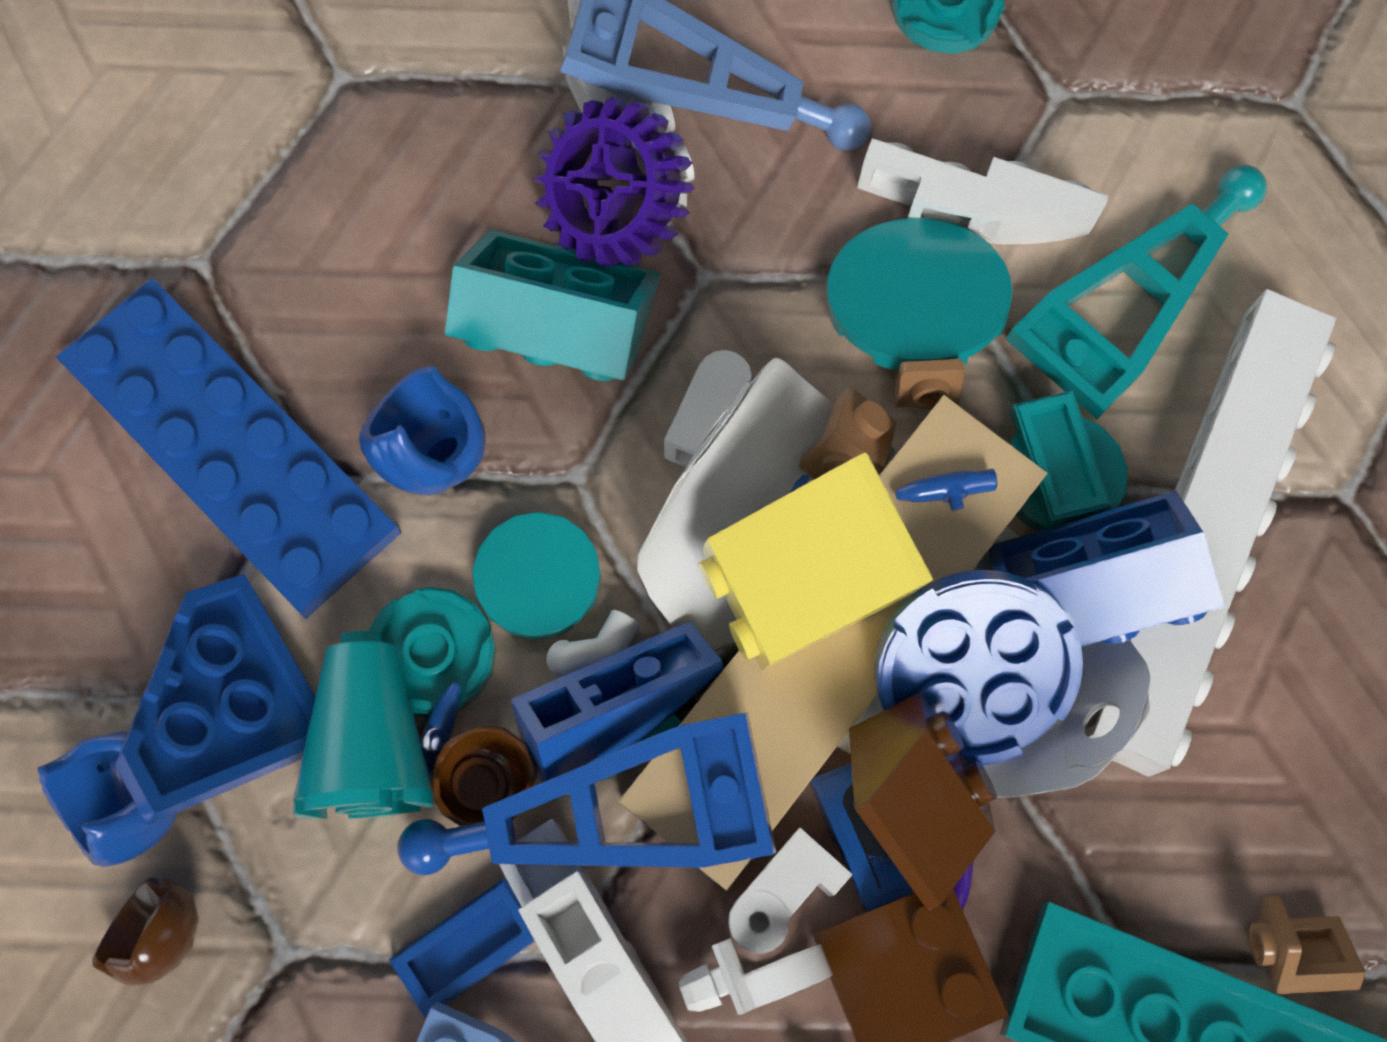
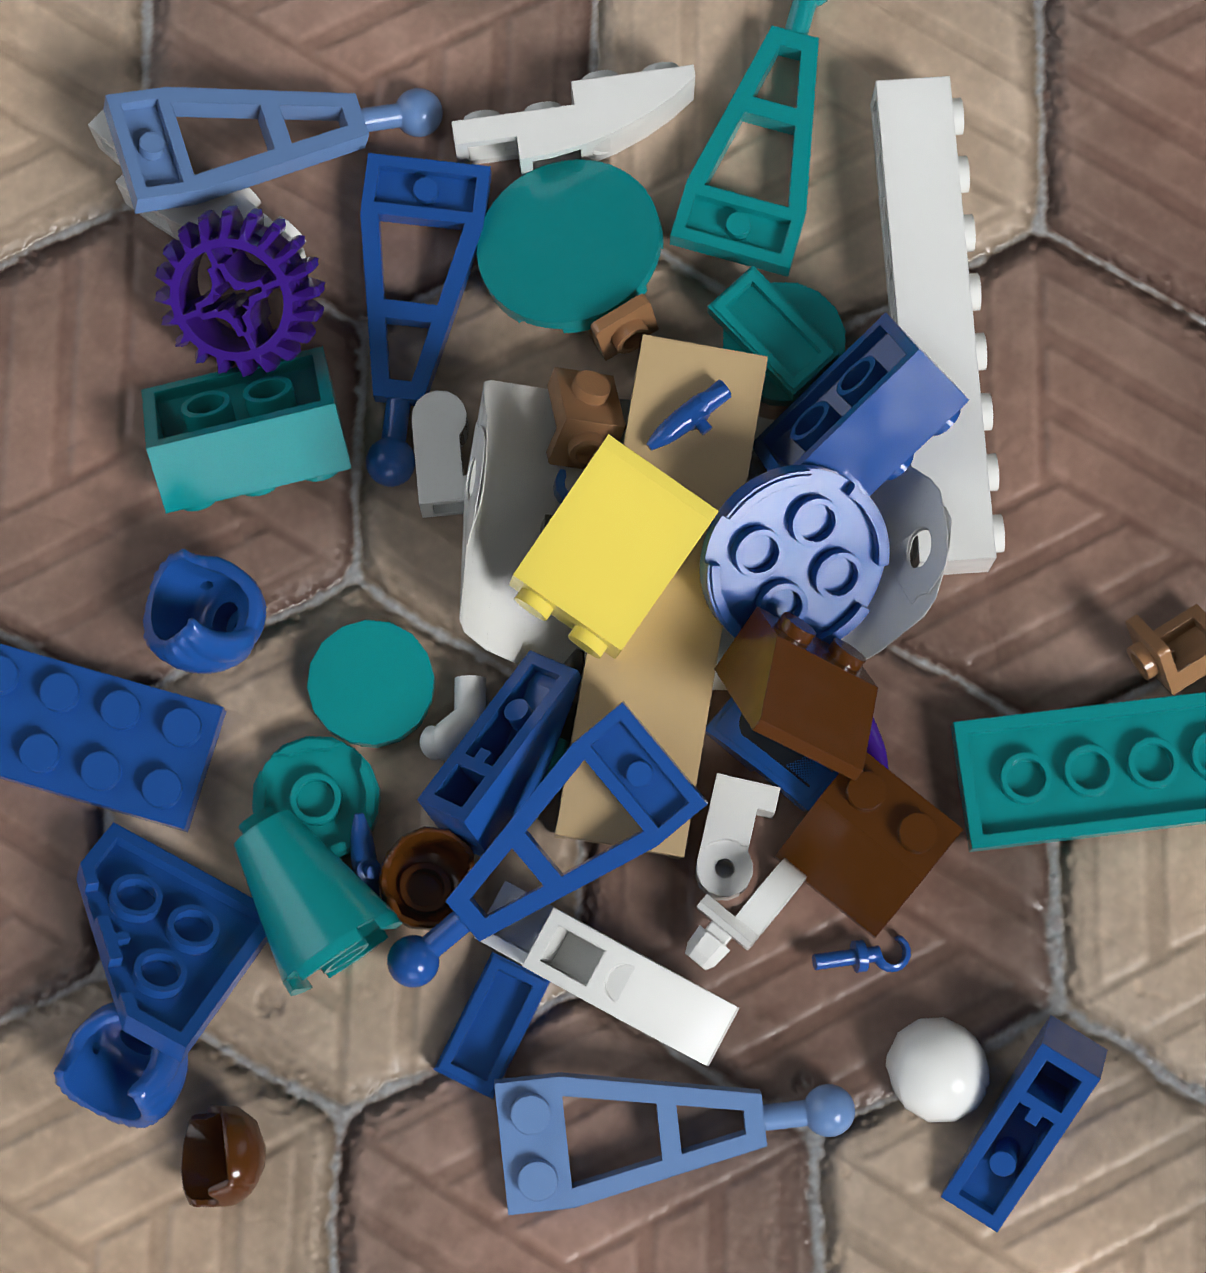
camera: 25 degrees left, 5 degrees up
none -> blue plate [360,153,492,487]

